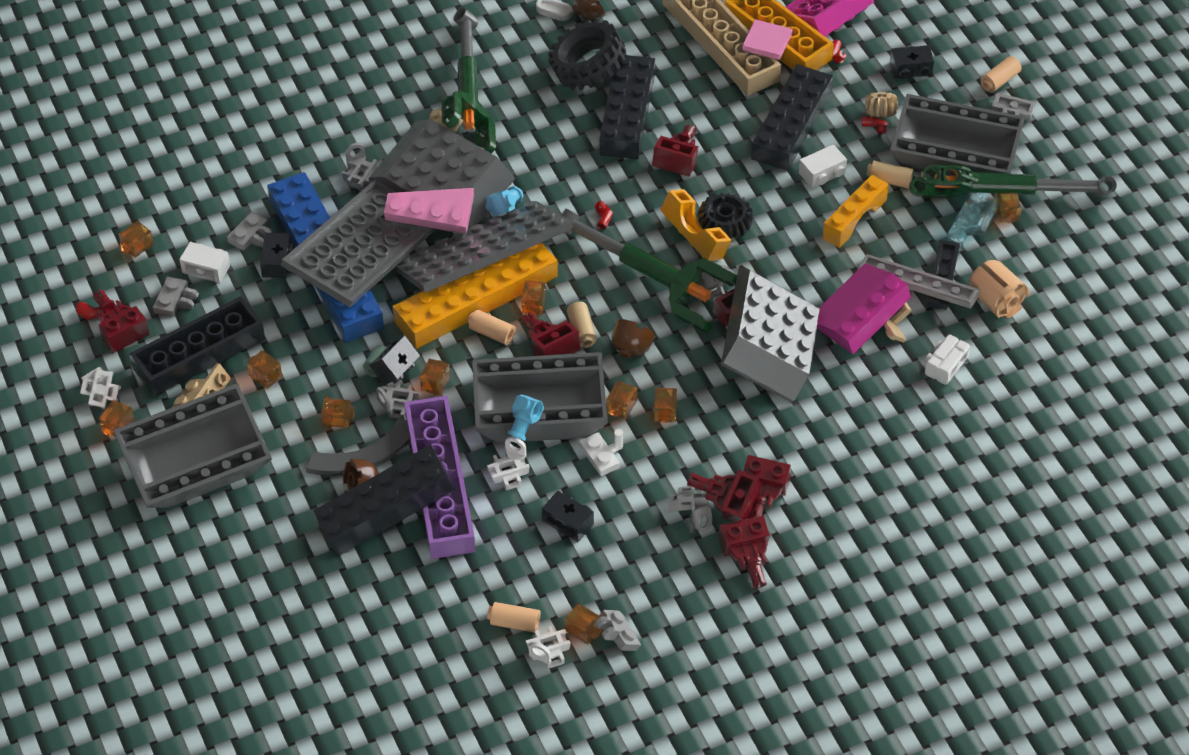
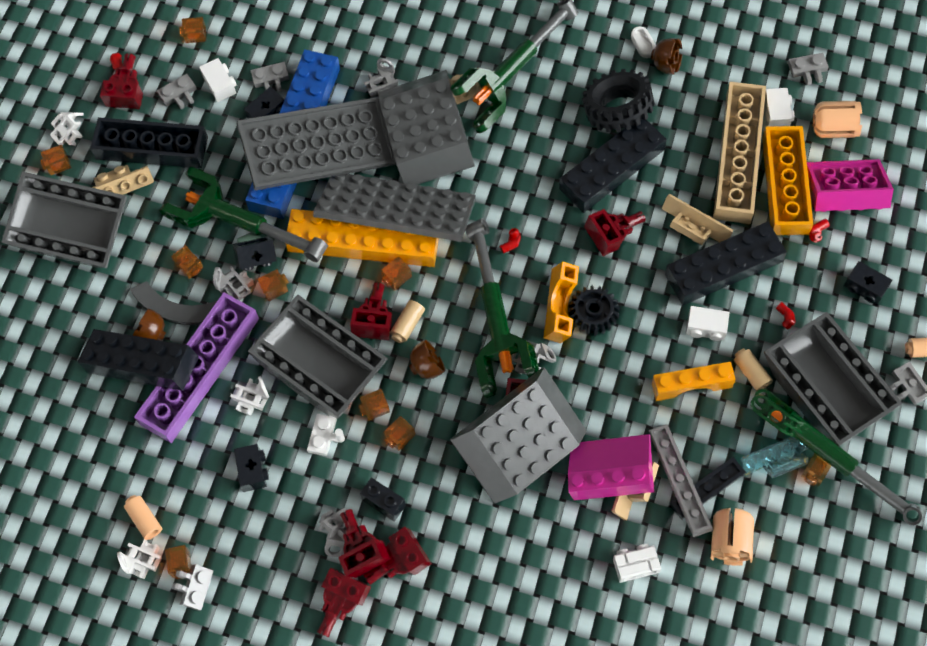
camera: 45 degrees right, 15 degrees up
clear orange brick [247,350,282,389] -> none
bright pink wedge [384,188,474,234] -> none
light nougat brick [467,310,516,345] -> none
medium azure connector [485,186,523,217] -> none
medium azure connector [507,394,544,441] -> none
bright pink tile [742,19,792,60] -> none
tan gear [865,92,898,118] -> none
none -> dark green piece [159,167,328,262]
none -> black brick [360,477,406,522]
none -> tan bracket [662,194,733,245]

